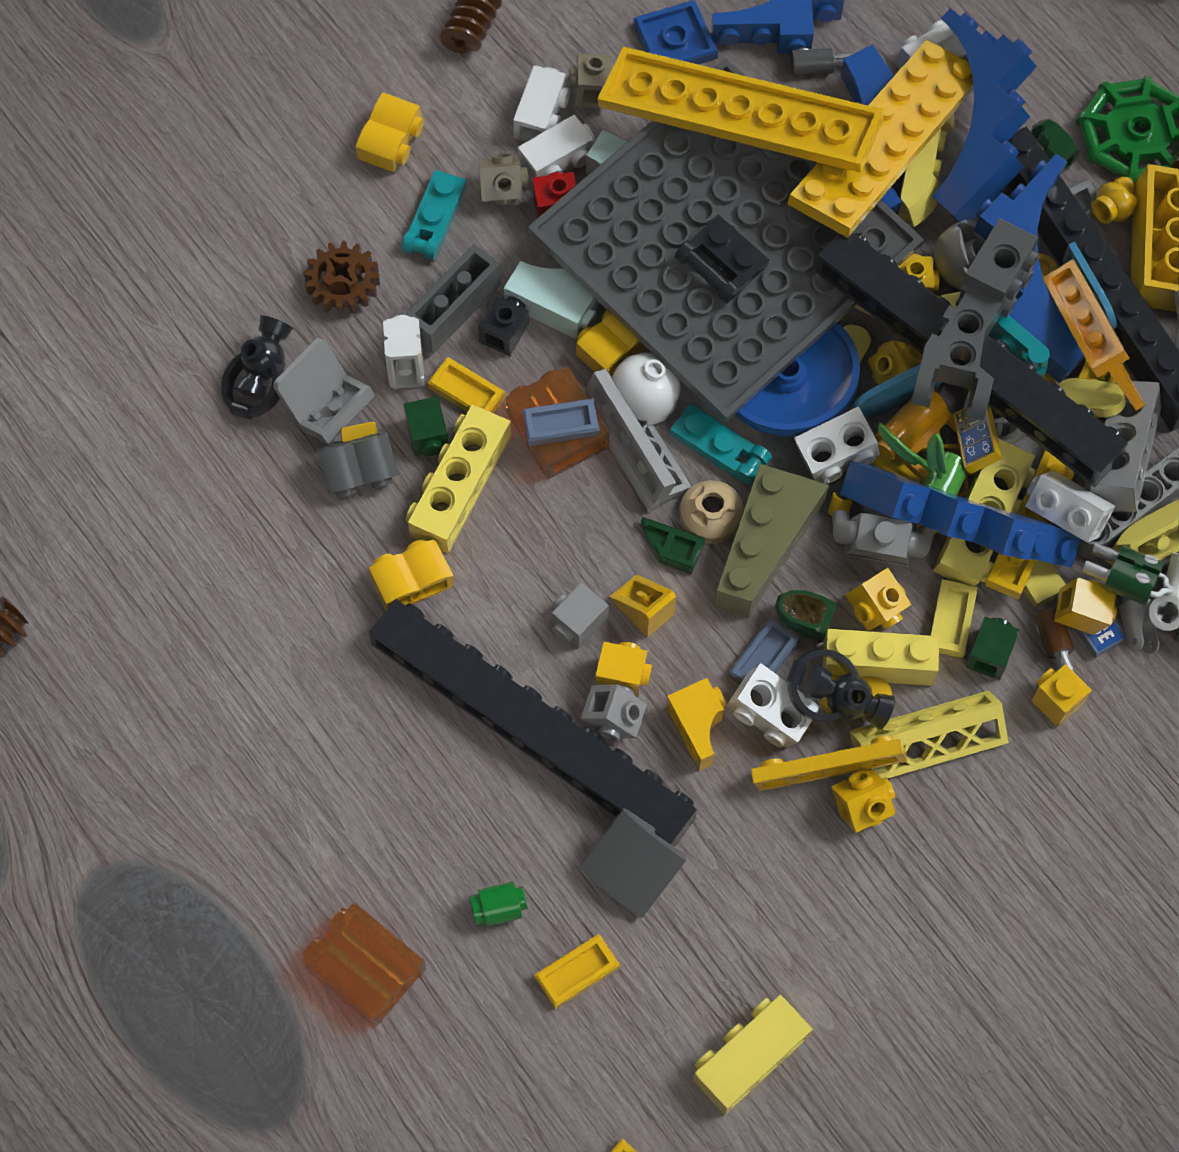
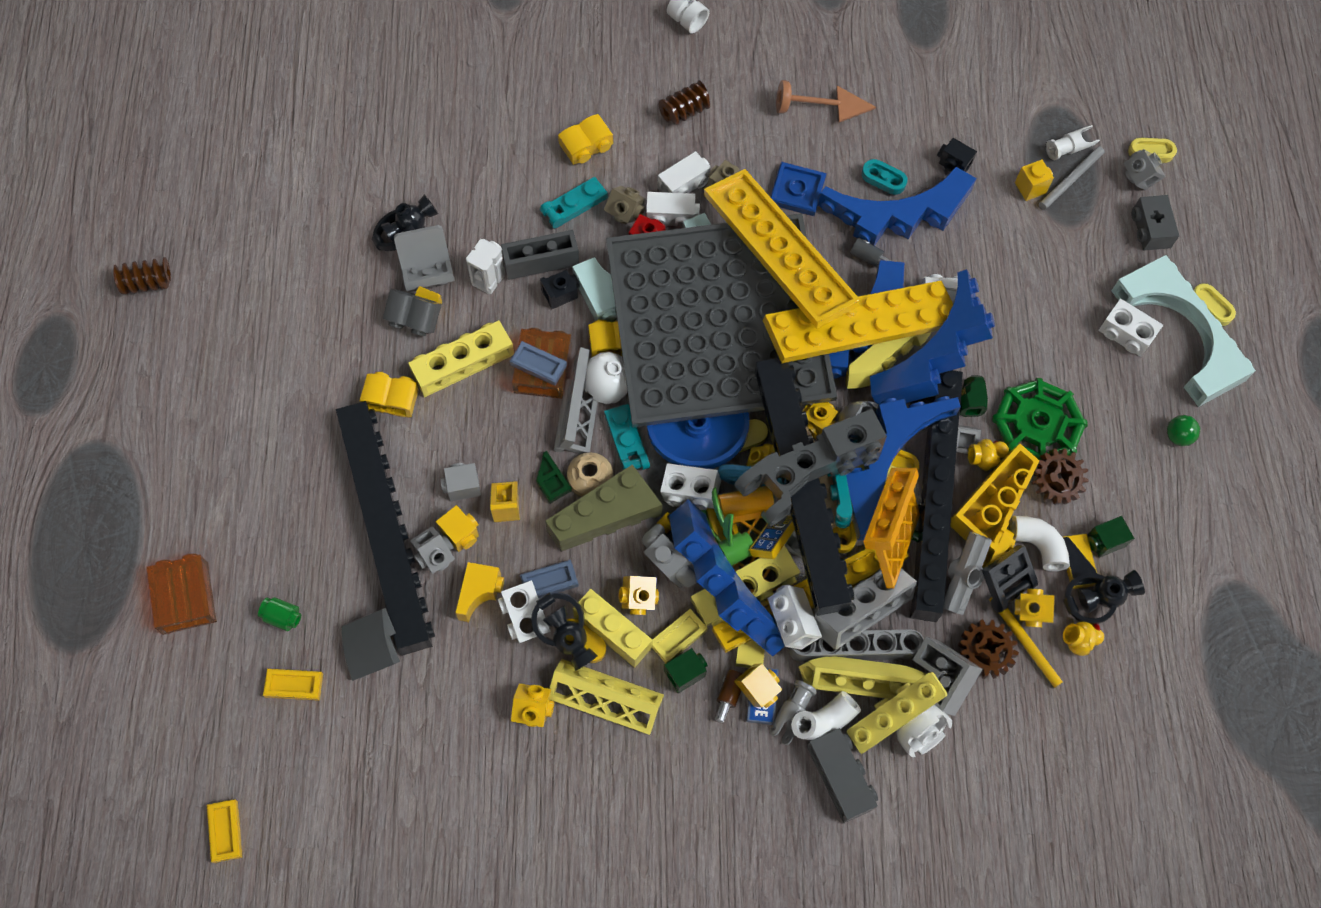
camera: 35 degrees right, 0 degrees up
reddish brown gear [304,241,380,315] -> none
dark green brick [403,396,449,456] -> none
yellow tile [427,356,506,413] -> none
black plate [675,214,770,303] -> none
light yellow brick [693,994,813,1115] -> none
yellow plate [751,736,907,791] -> none
rock [775,590,836,643] -> none
yellow brick [1032,664,1092,727] -> none
light yellow tile [1058,378,1125,417] -> none
dark azure window [1063,242,1117,329] -> none
dark green piece [1082,543,1174,606] -> none

